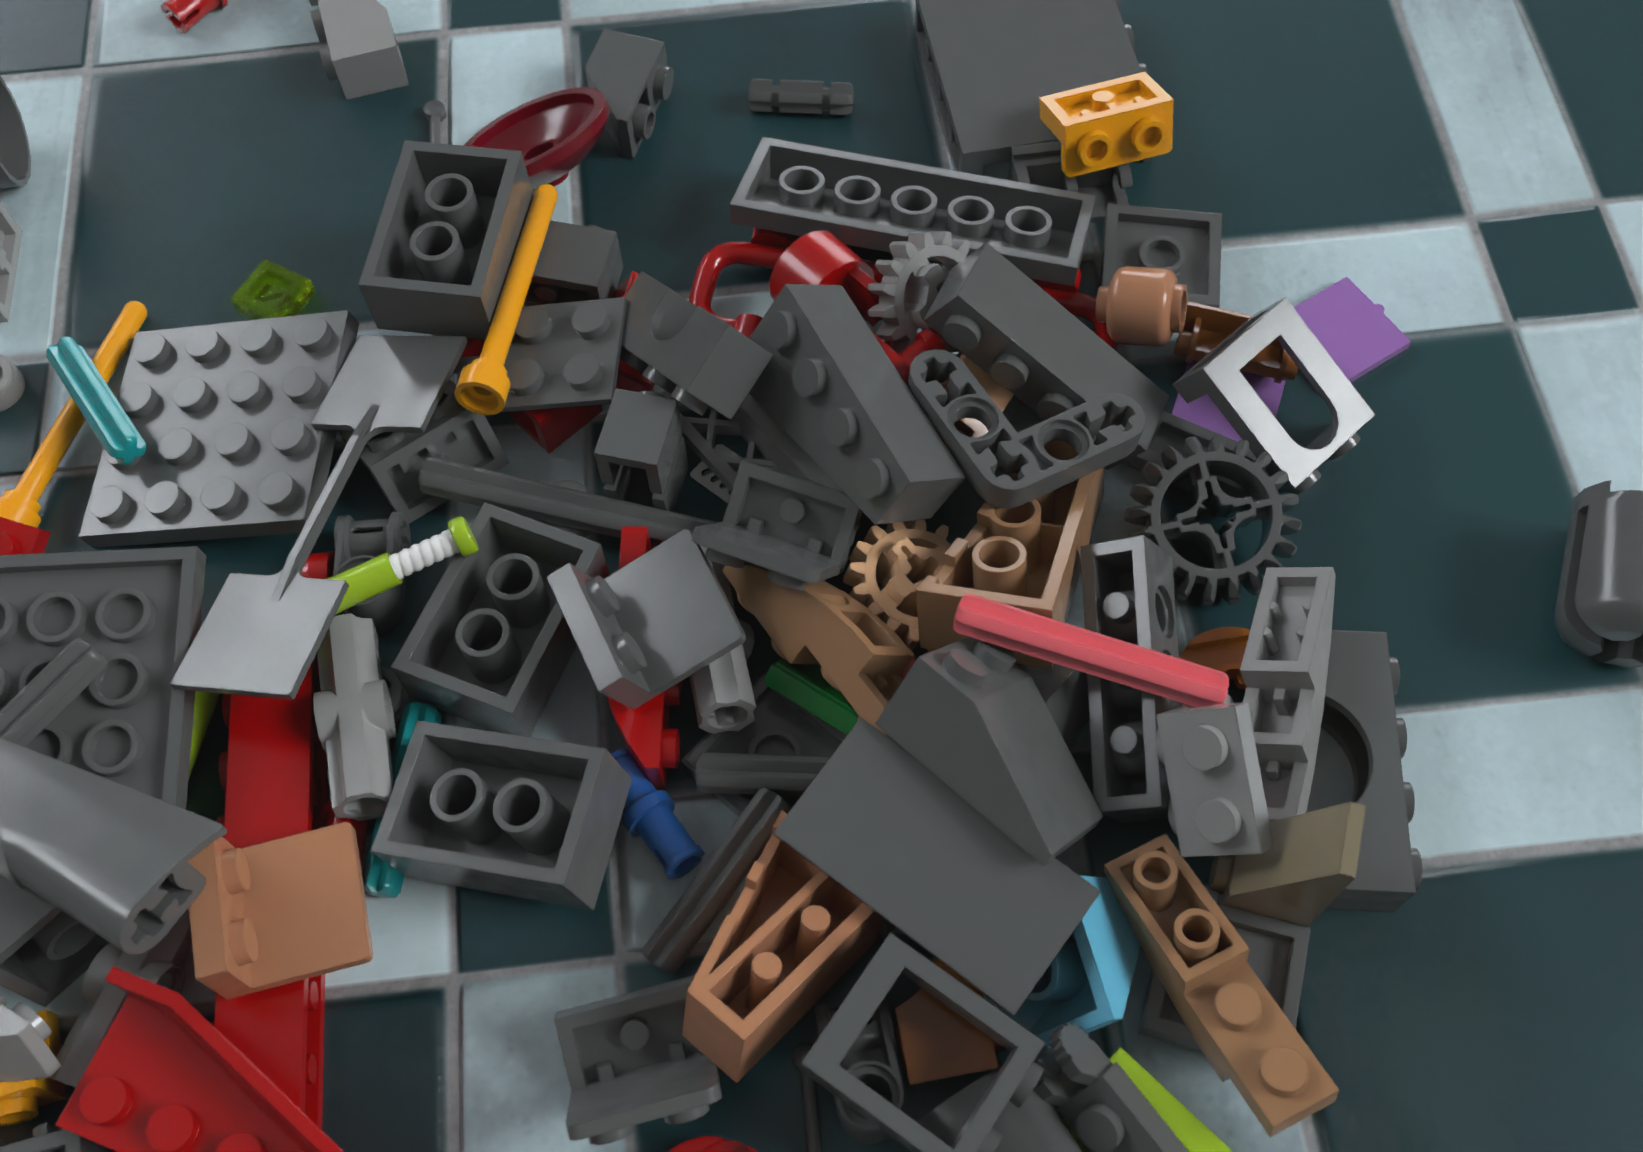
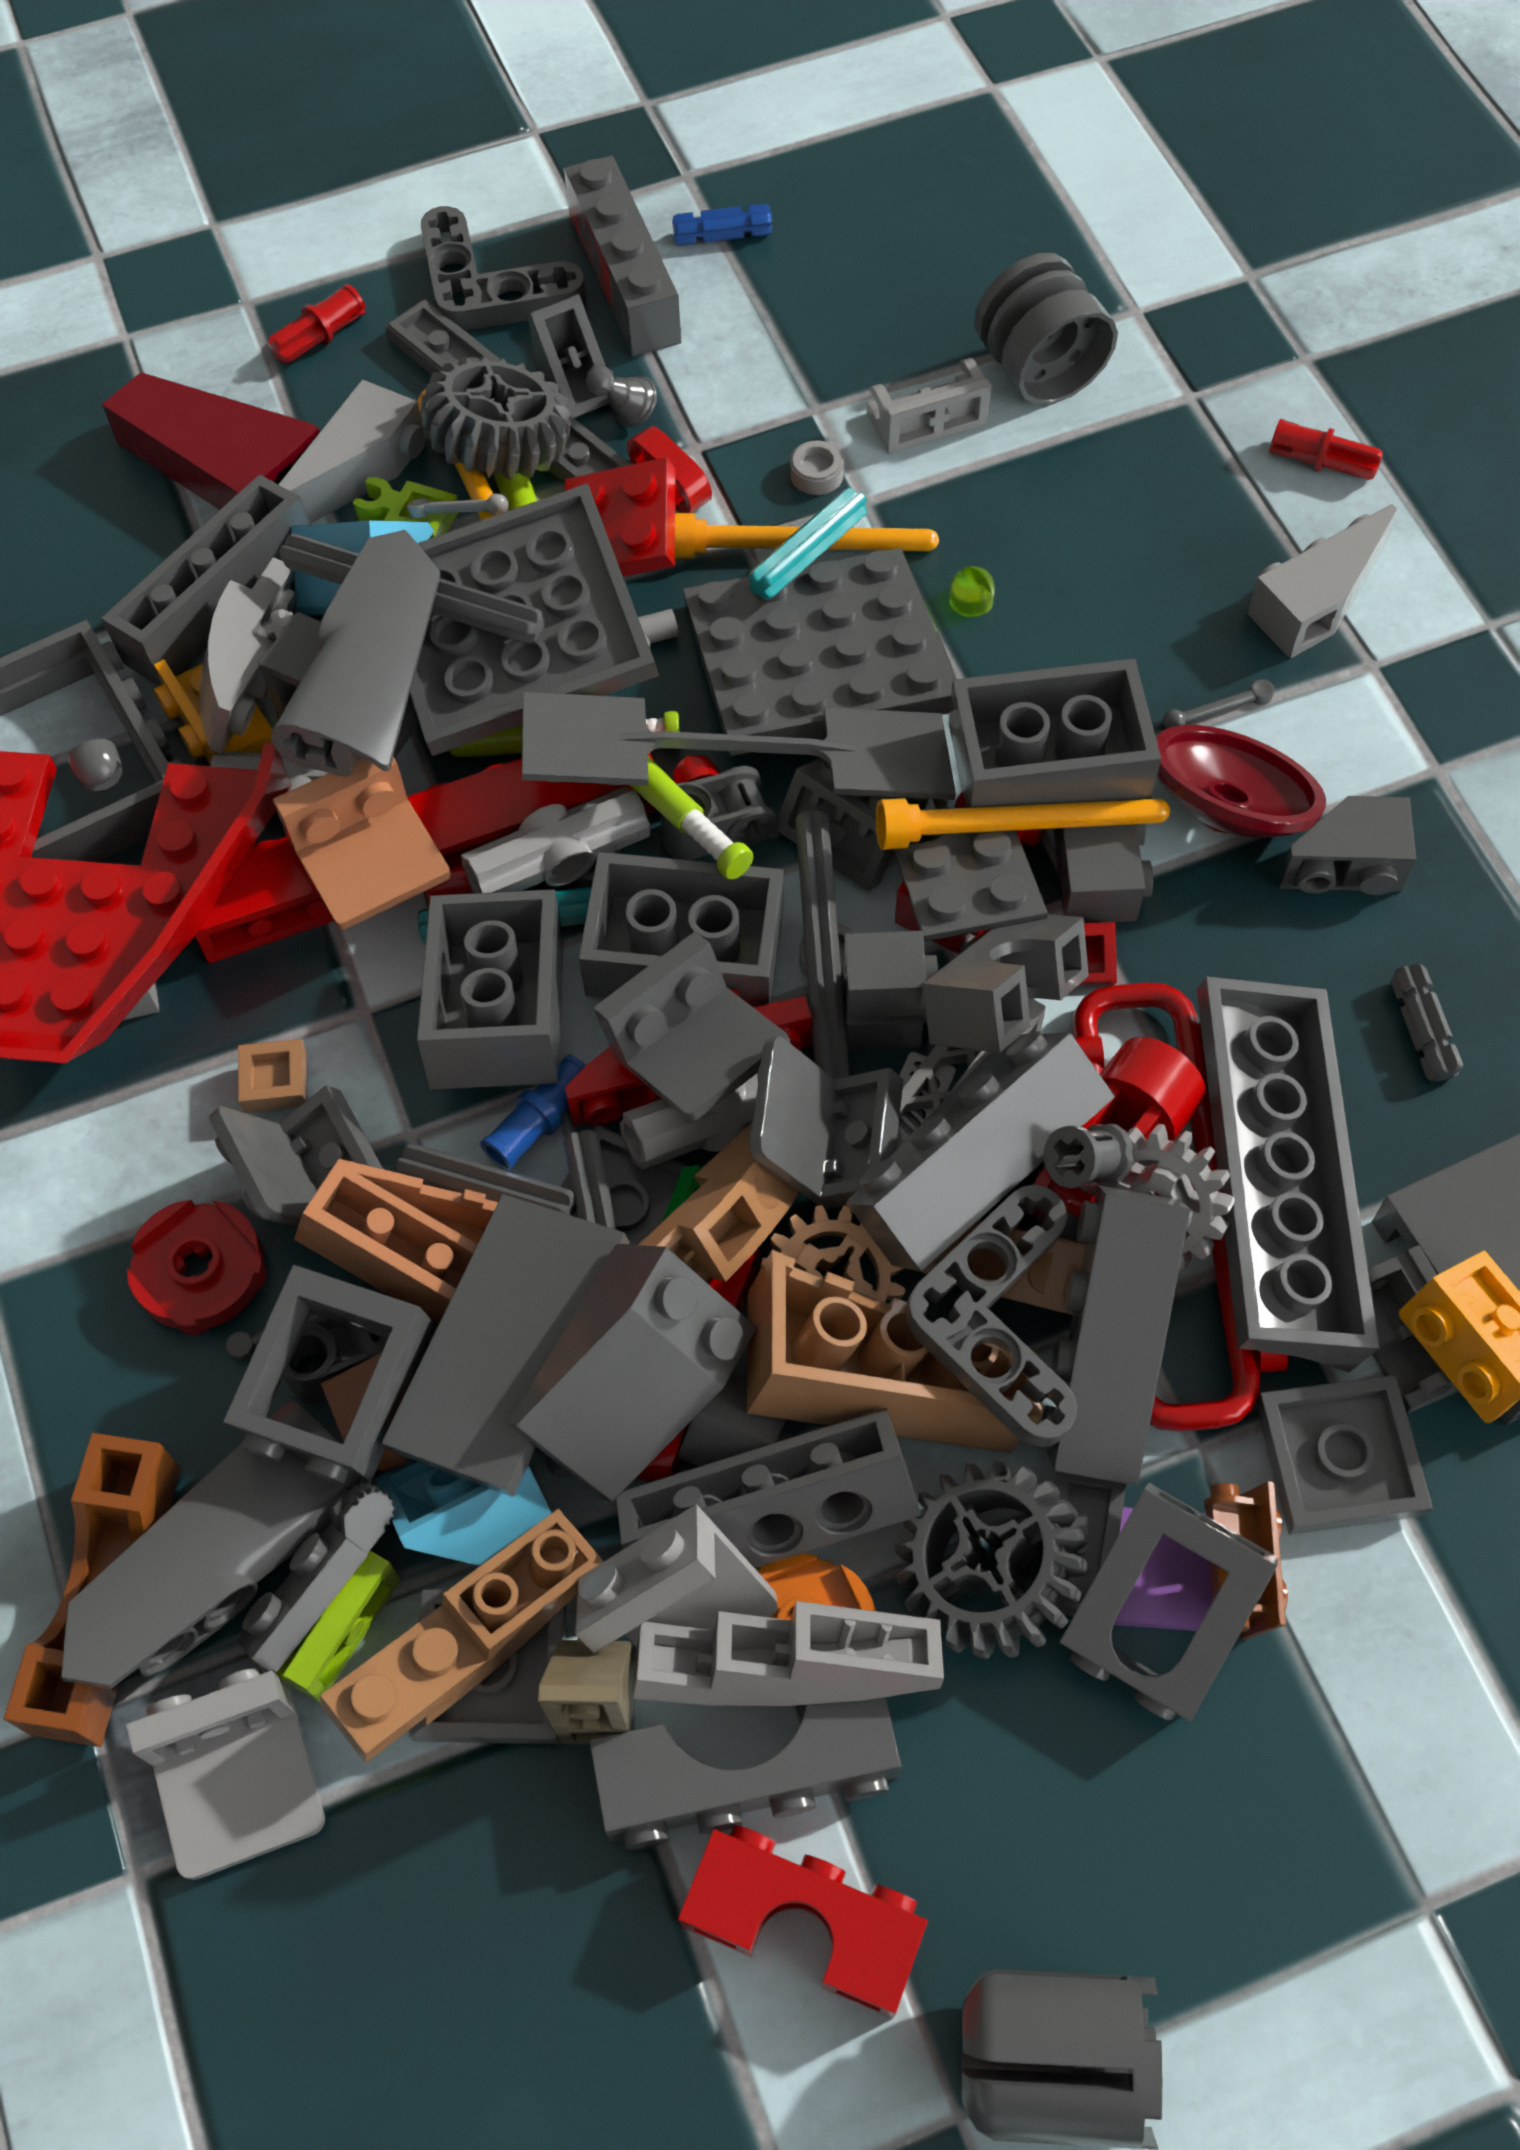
camera: 75 degrees right, 0 degrees up
clear neon green tile [230,258,316,320] -> none
coral axle [953,593,1229,707] -> none
nougat head [1096,266,1188,347] -> none
medium lavender piece [1294,276,1411,382] -> none
none -> medium nougat plate [238,1039,308,1113]
none -> red arch [678,1825,928,2019]
none -> clear neon green hinge [949,565,995,617]
none -> dark grey bush [1043,1124,1134,1188]

